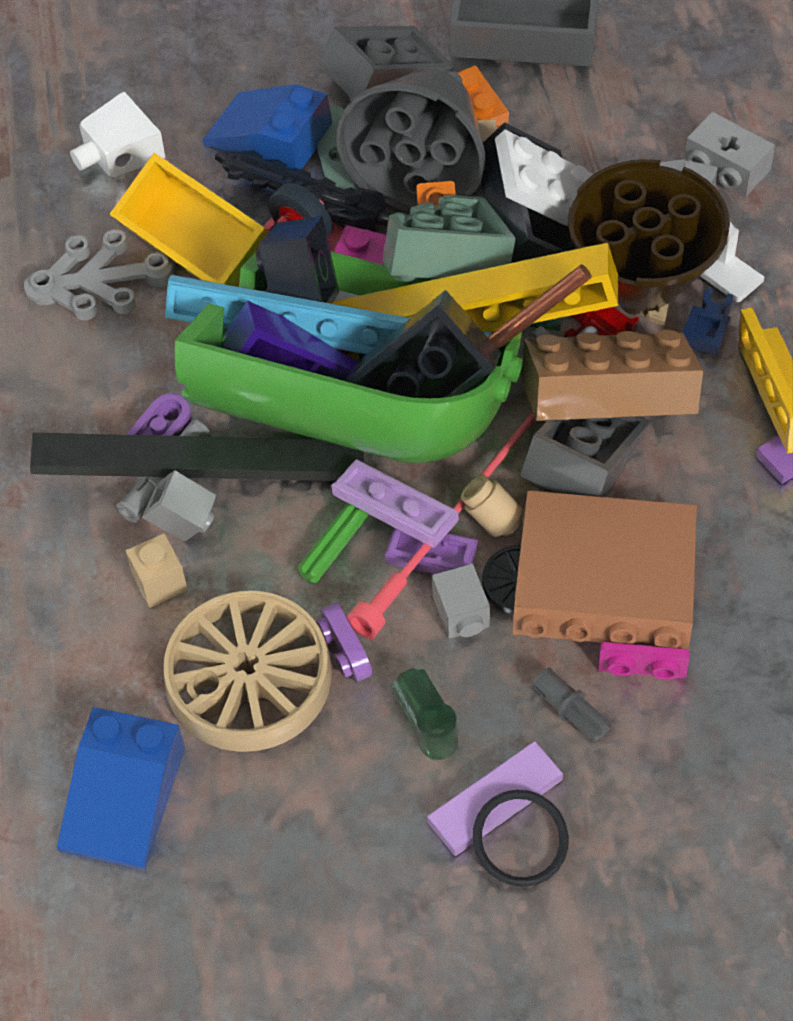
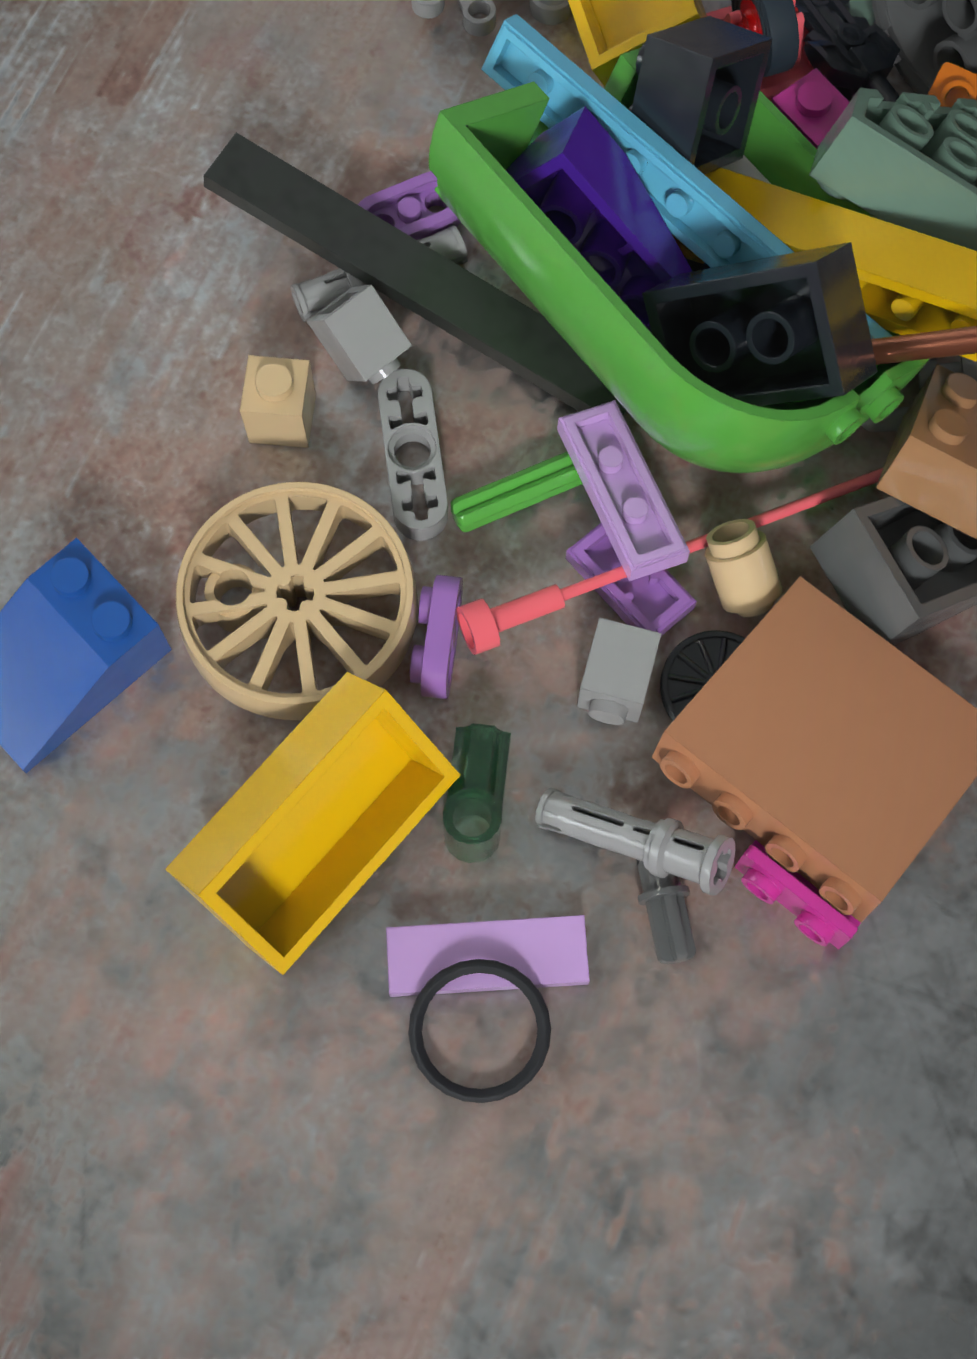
camera: 30 degrees right, 15 degrees up
none -> yellow piece [165,672,460,975]
none -> light grey beam [377,369,448,541]
none -> light grey pin [535,788,736,895]

